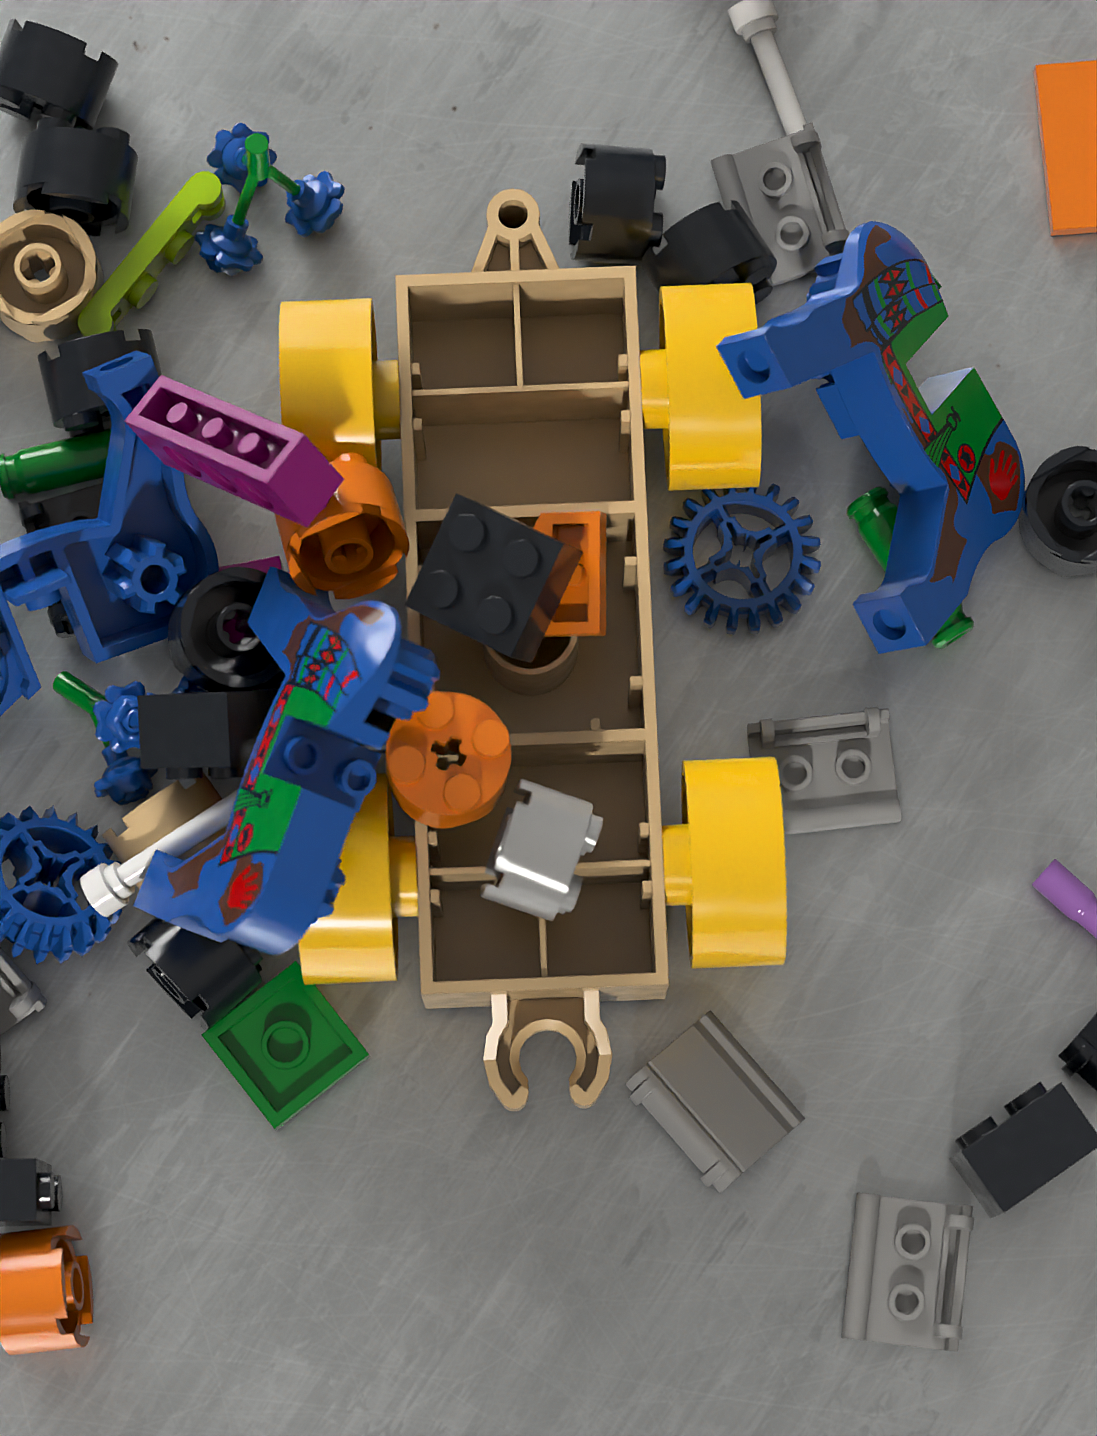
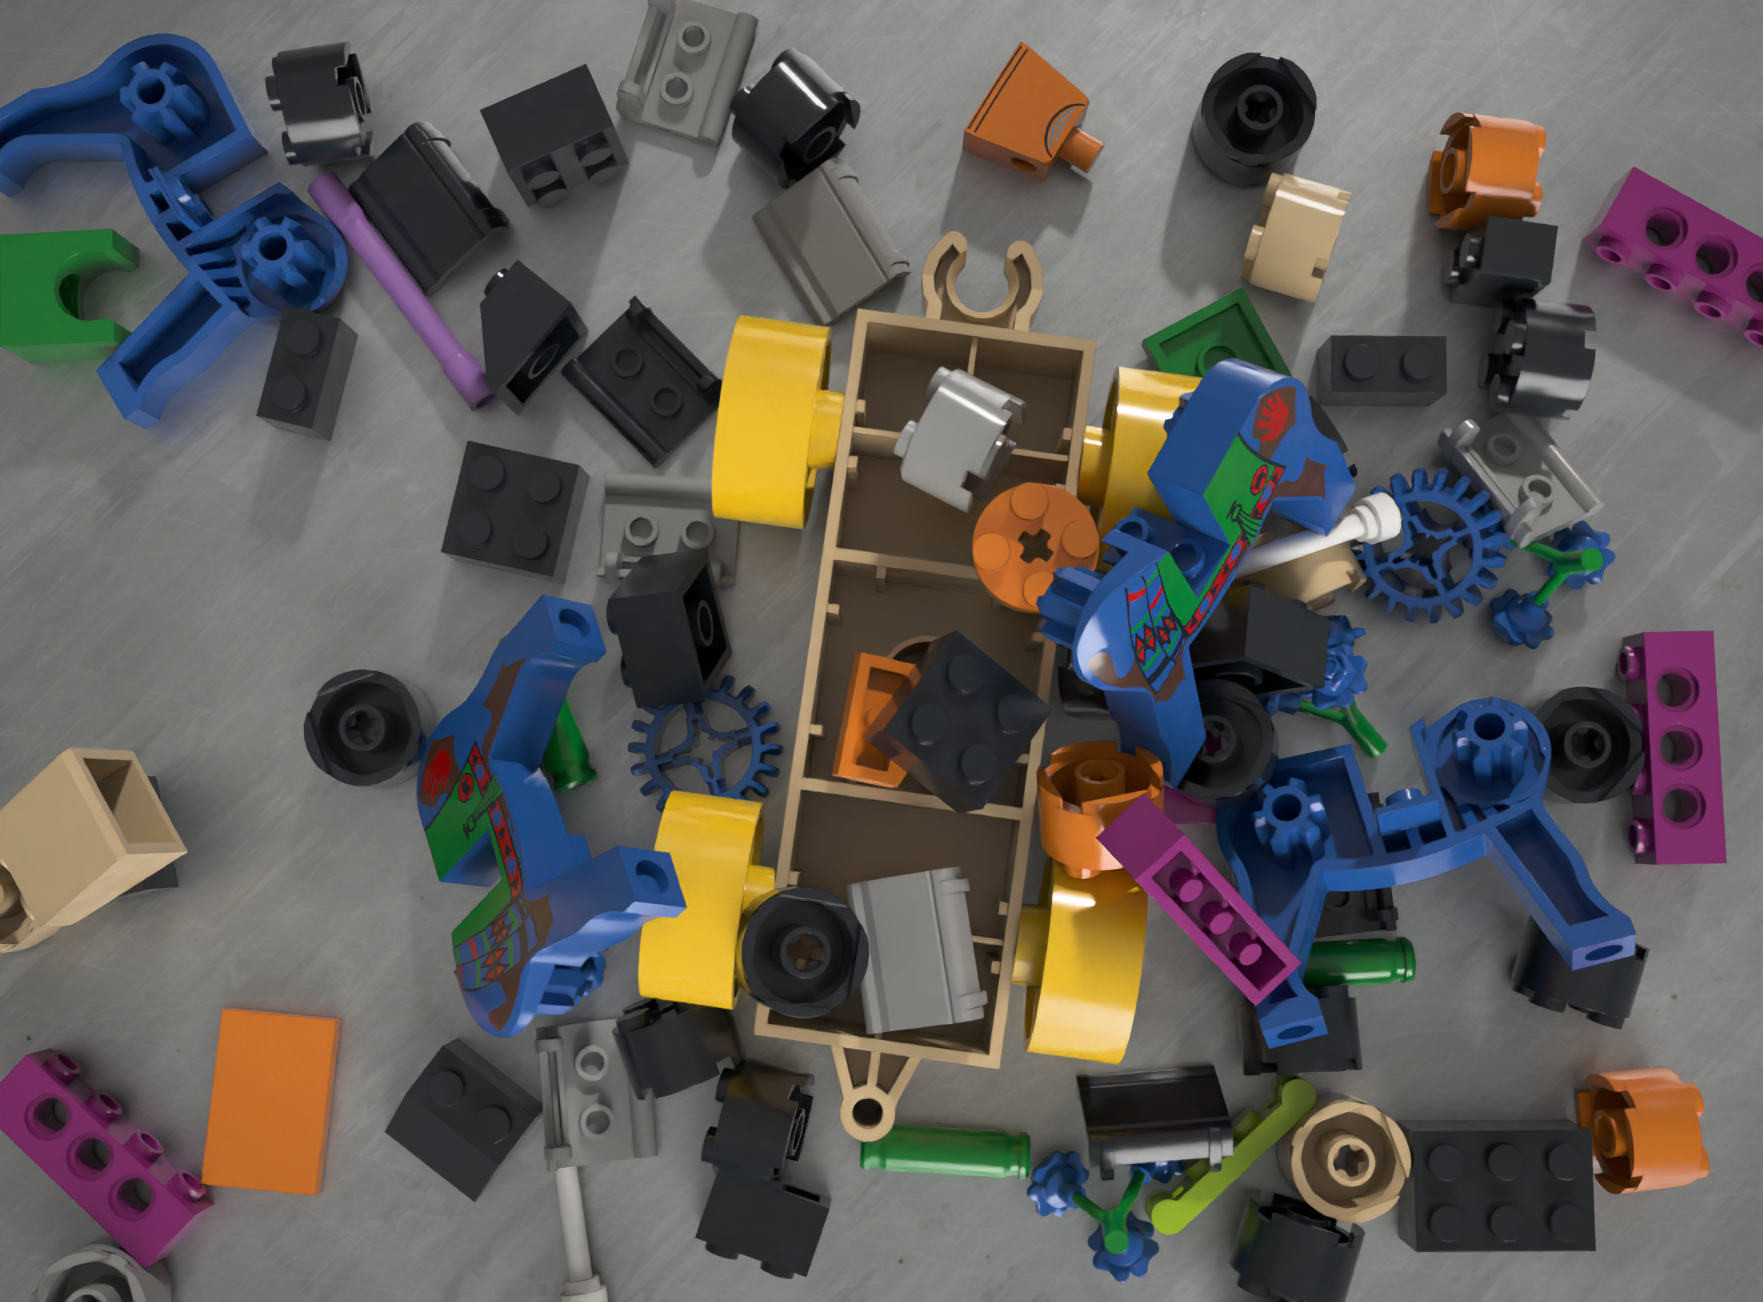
camera: 165 degrees left, 5 degrees up
none -> black slope [385,1038,543,1203]
none -> black brick [441,441,590,585]
none -> black slope [480,259,589,415]
none -> black piece [561,295,723,468]
none -> black brick [606,548,732,708]
none -> black brick [695,1174,832,1279]
none -> black brick [729,48,861,189]
none -> black brick [734,886,869,1018]
none -> light grey piece [844,866,988,1034]
none -> green axle [860,1124,1031,1180]
none -> orange torso [962,41,1105,181]
none -> black piece [1076,1065,1234,1181]
none -> black brick [1192,52,1317,187]
none -> tan brick [1240,173,1352,303]
none -> black brick [1317,335,1447,407]

